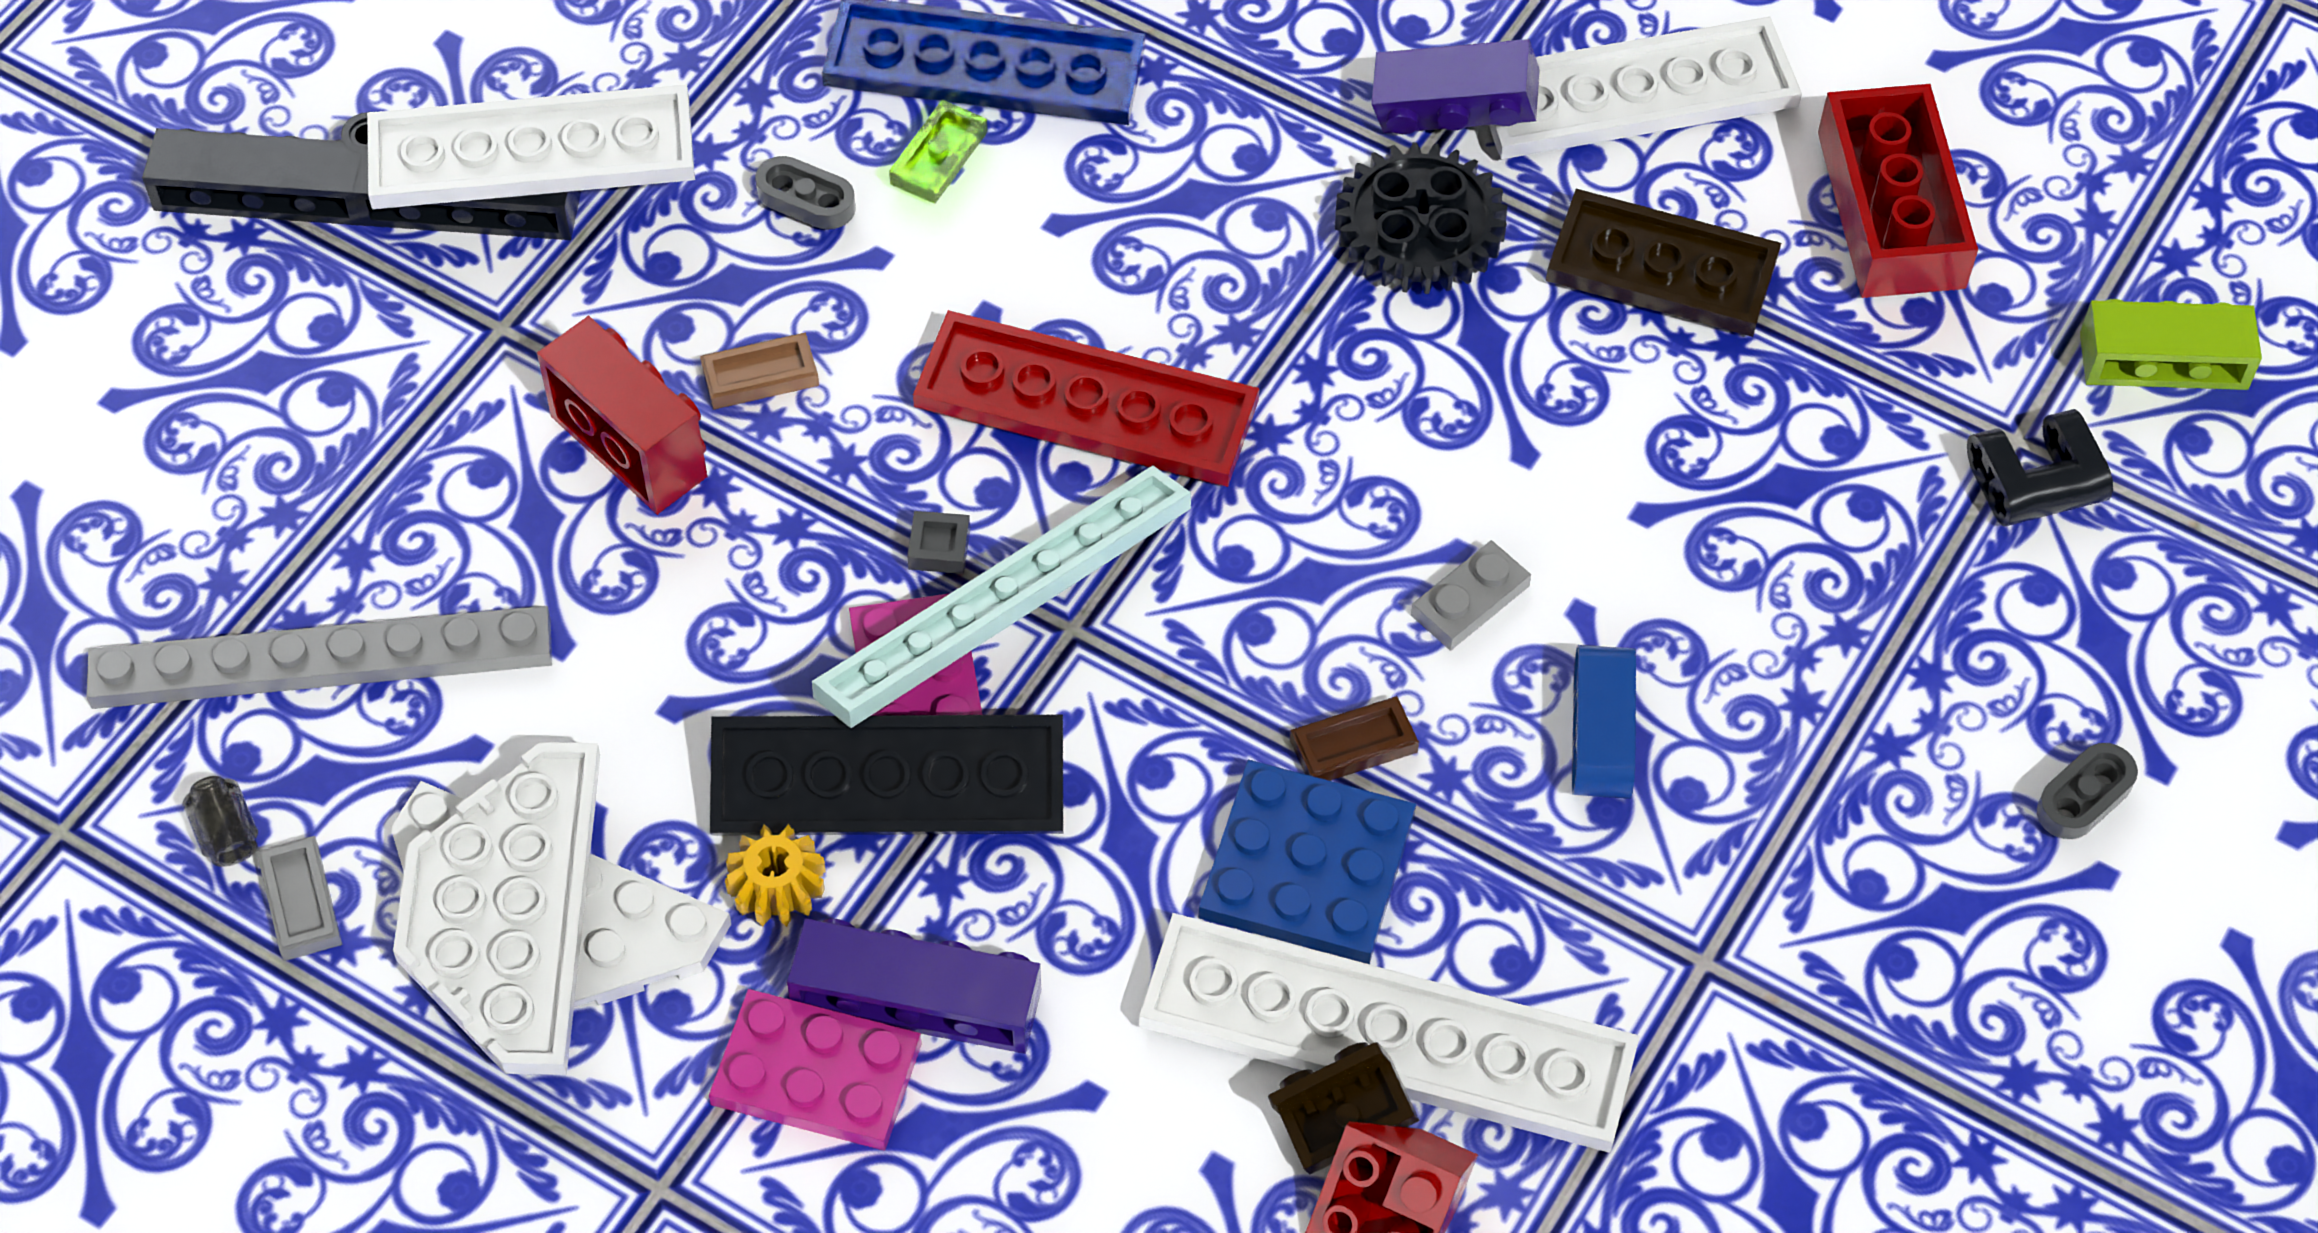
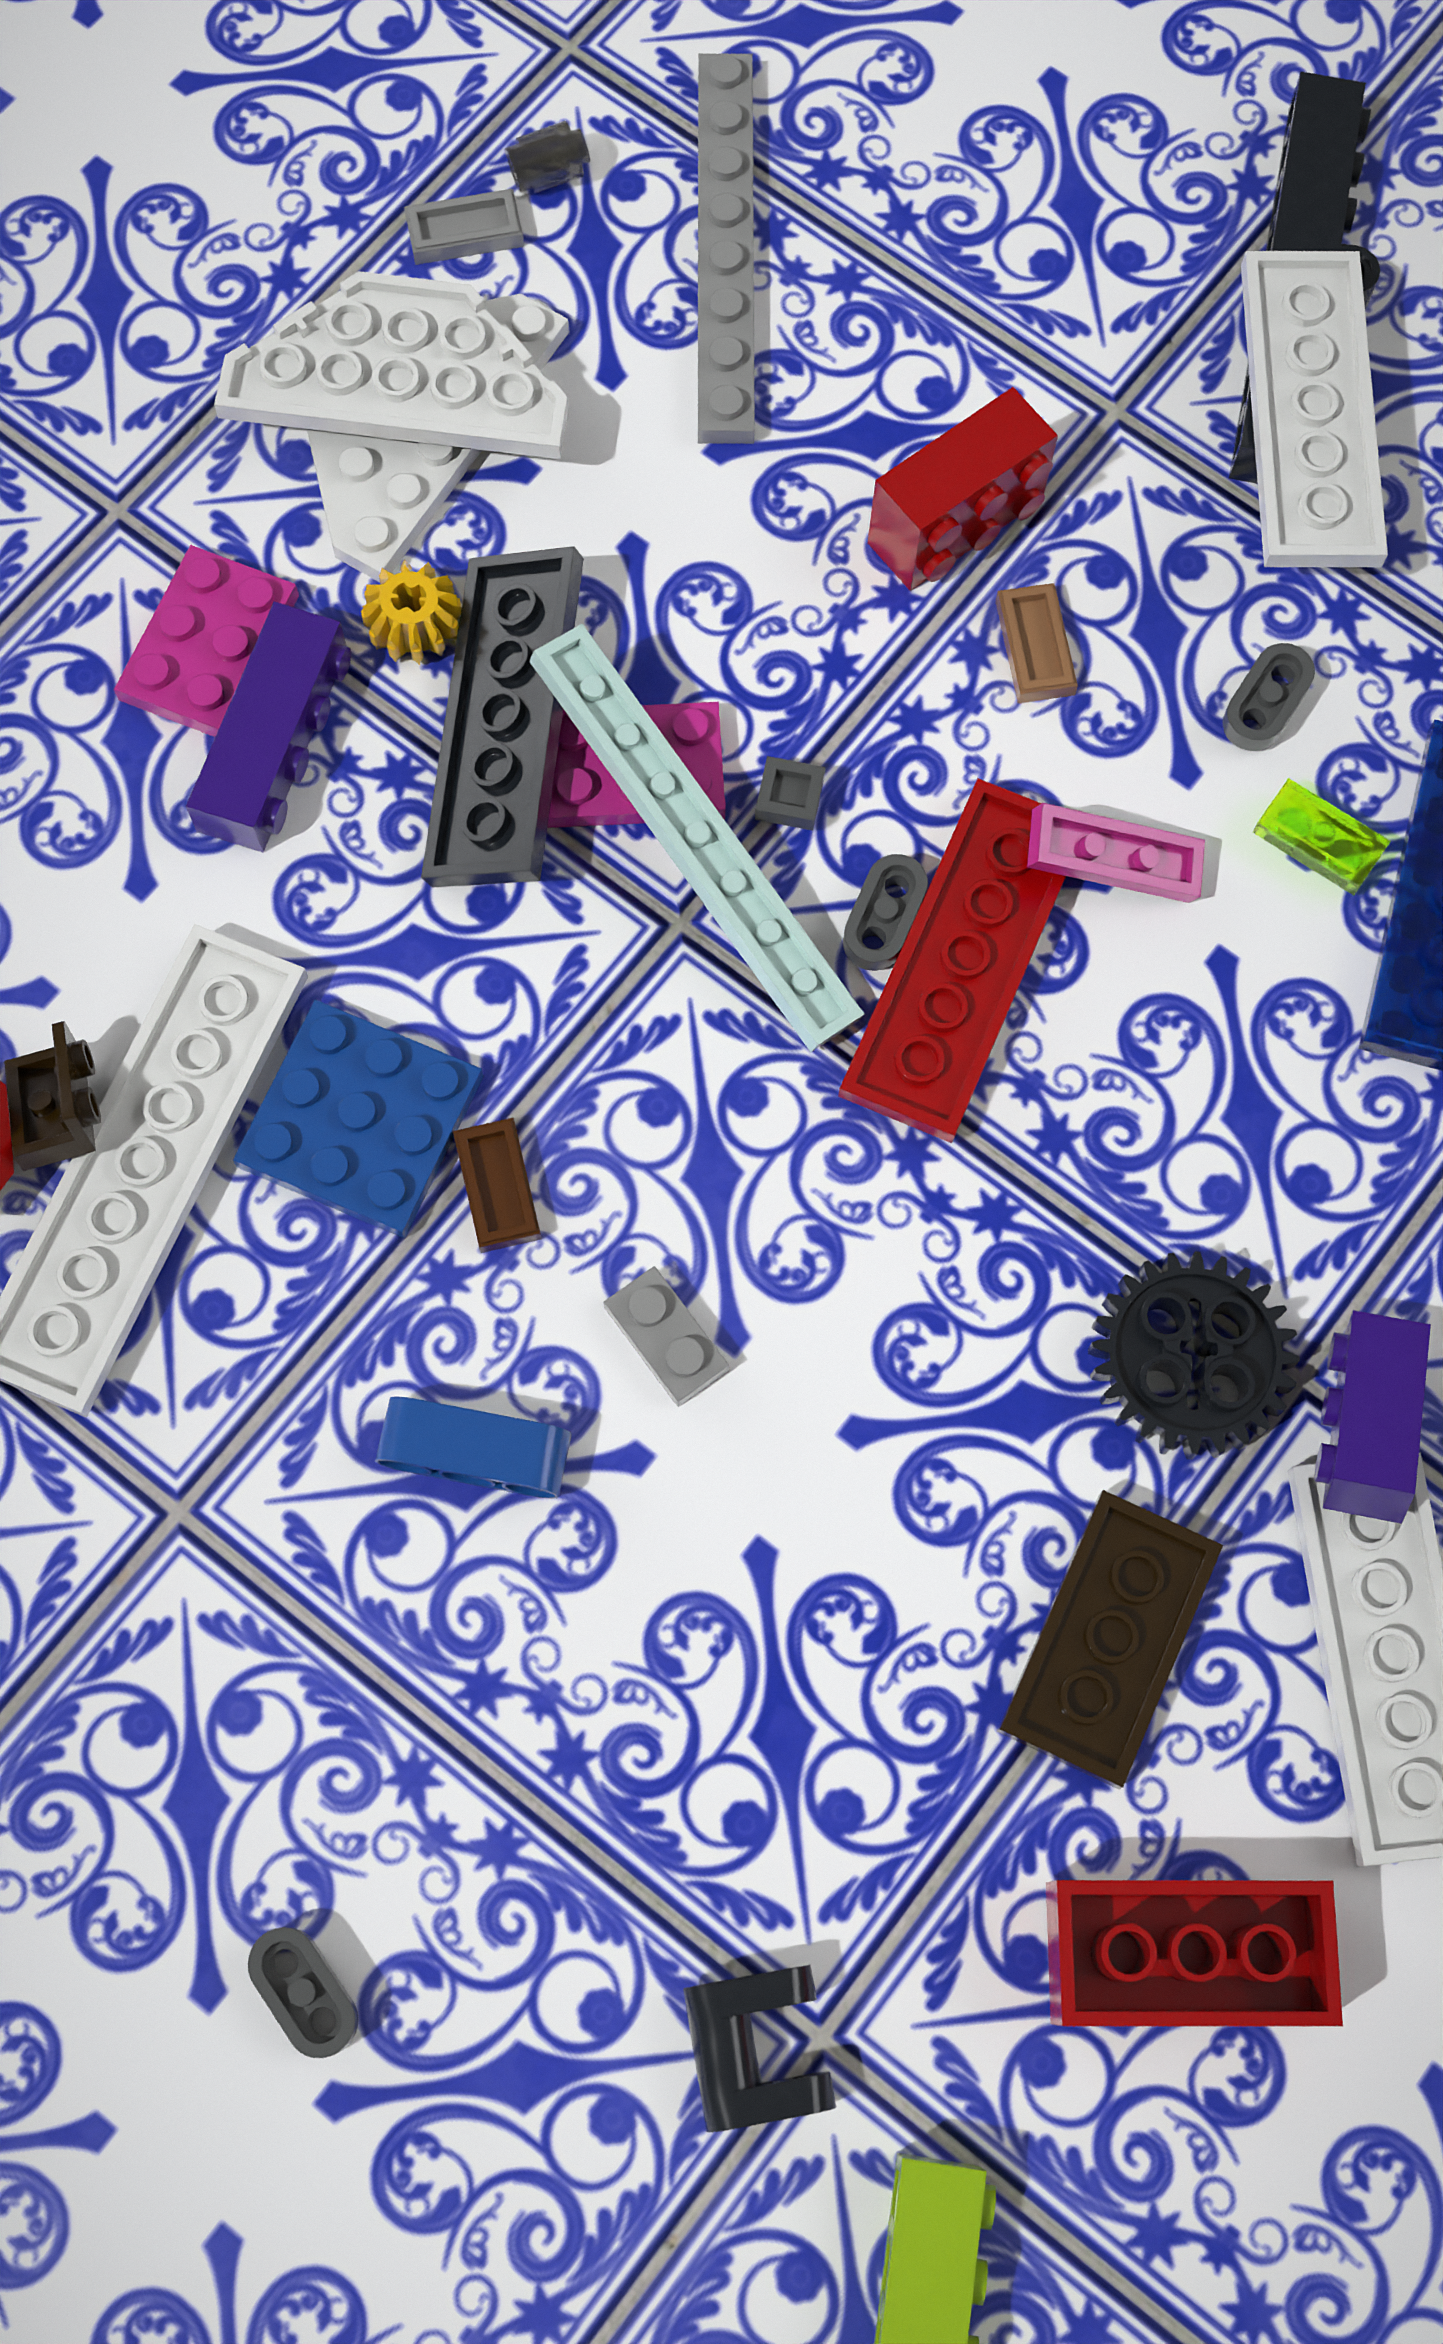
camera: 95 degrees right, 15 degrees up
none -> dark grey plate [843,854,928,971]
none -> dark pink plate [1027,803,1205,903]

